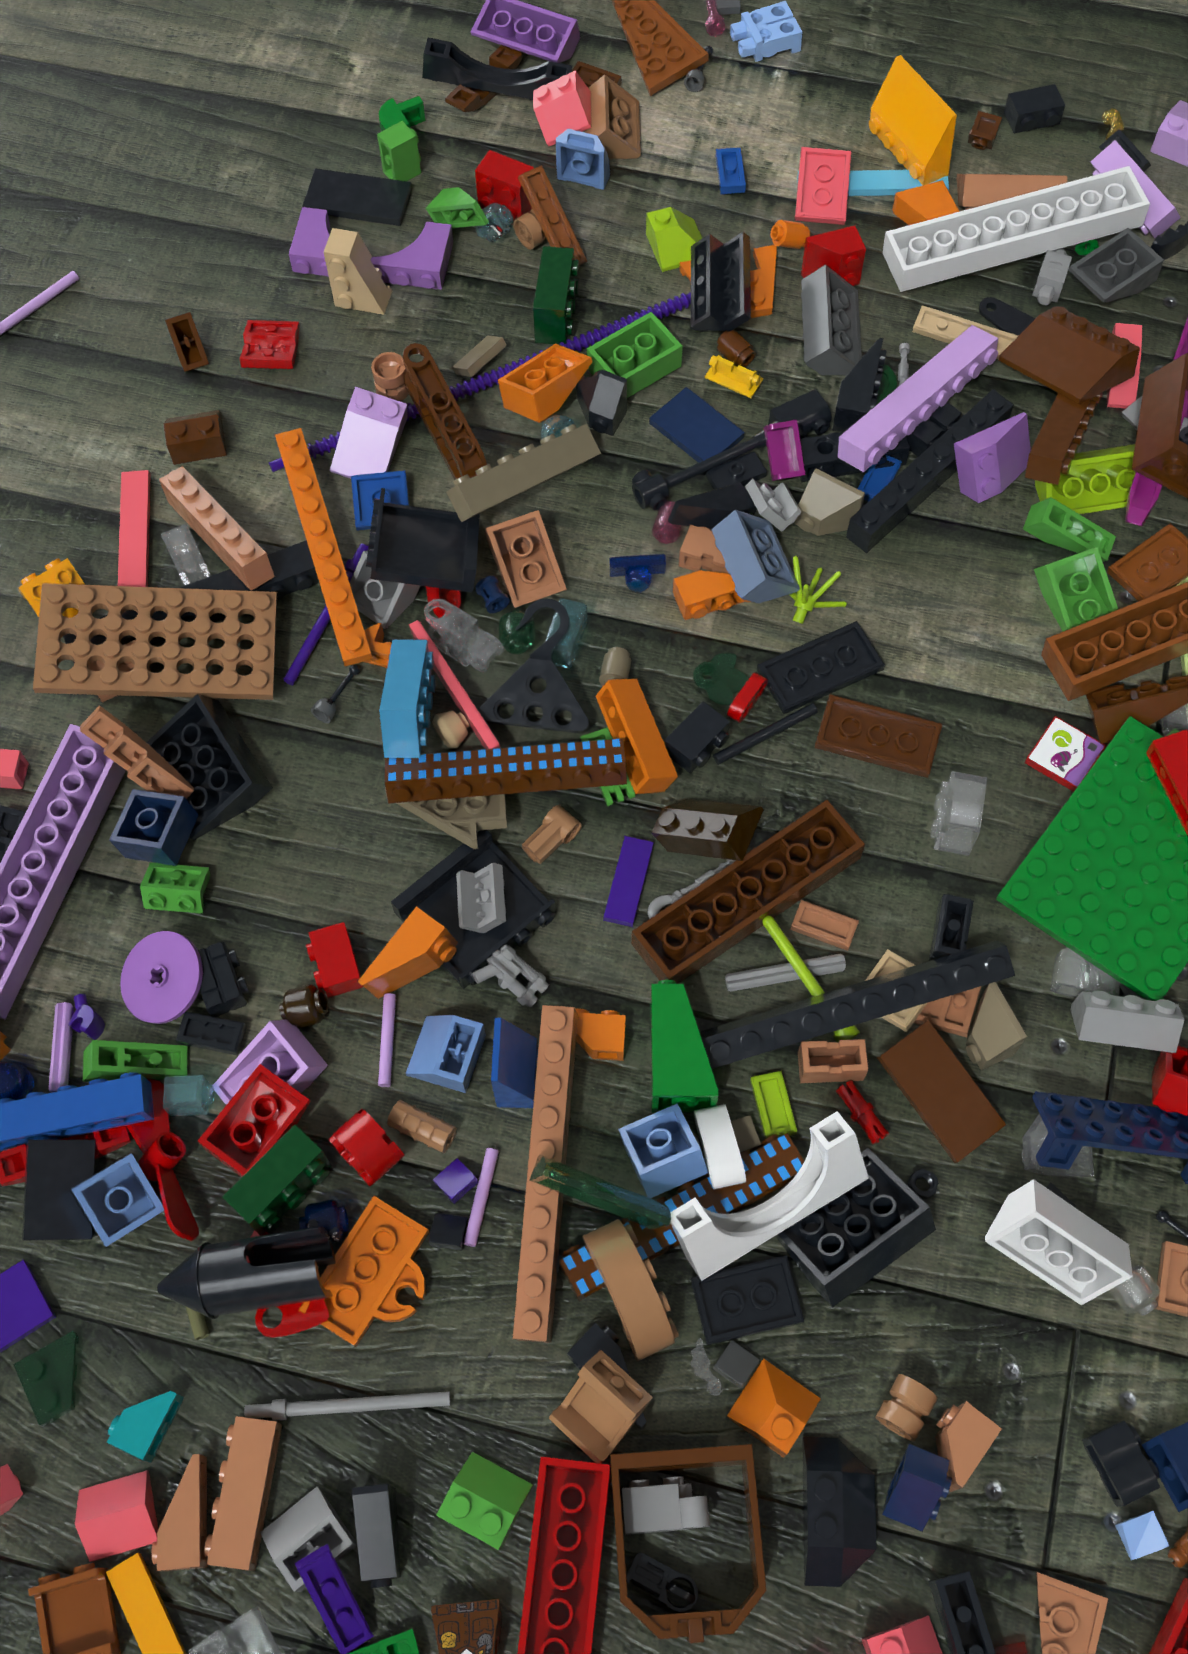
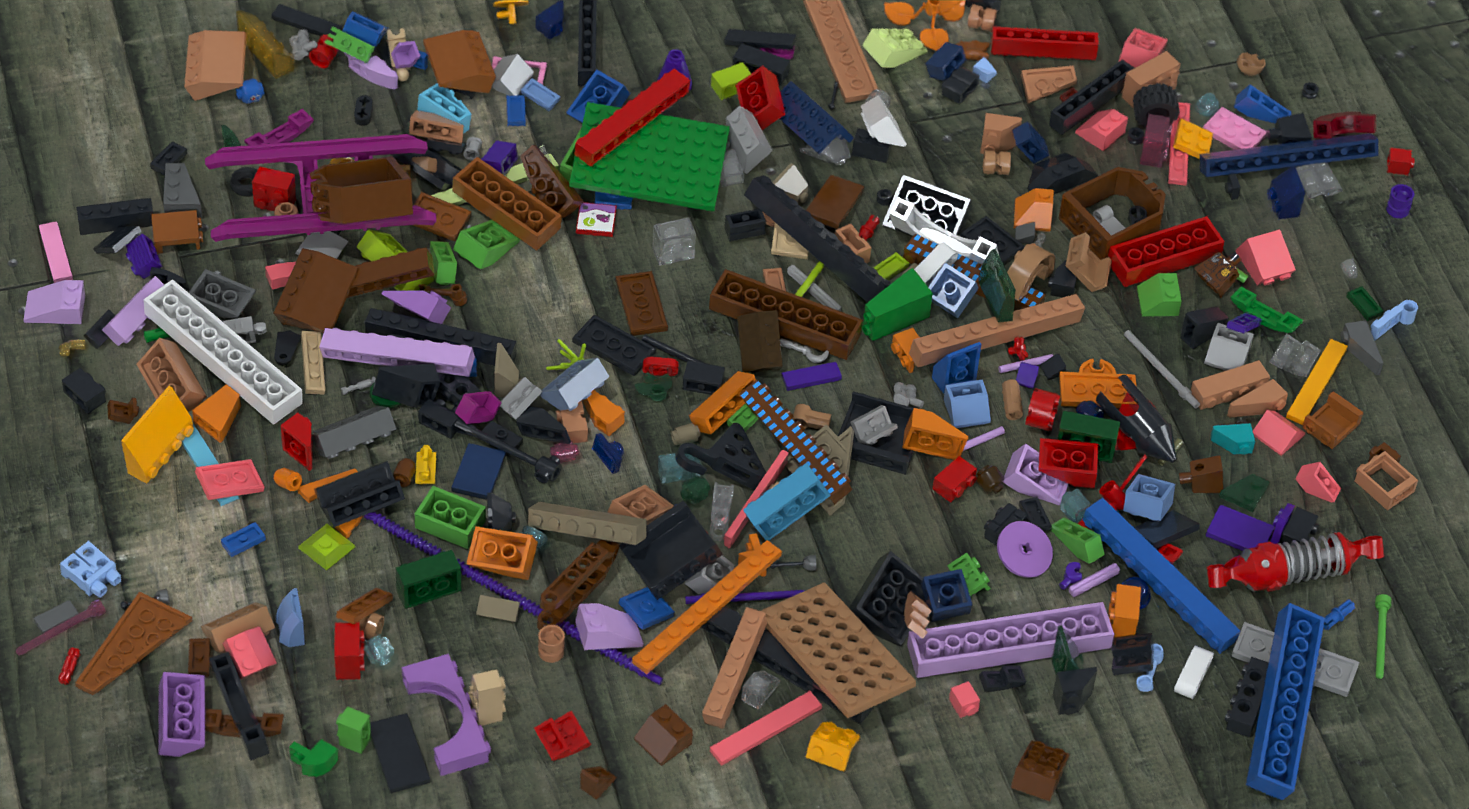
camera: 125 degrees left, 15 degrees down
bright green slope [425,187,489,228] -> none
none -> reddish brown brick [418,284,467,306]
none -> red plant [1008,336,1028,361]
none -> reddish brown torso [1179,455,1224,493]

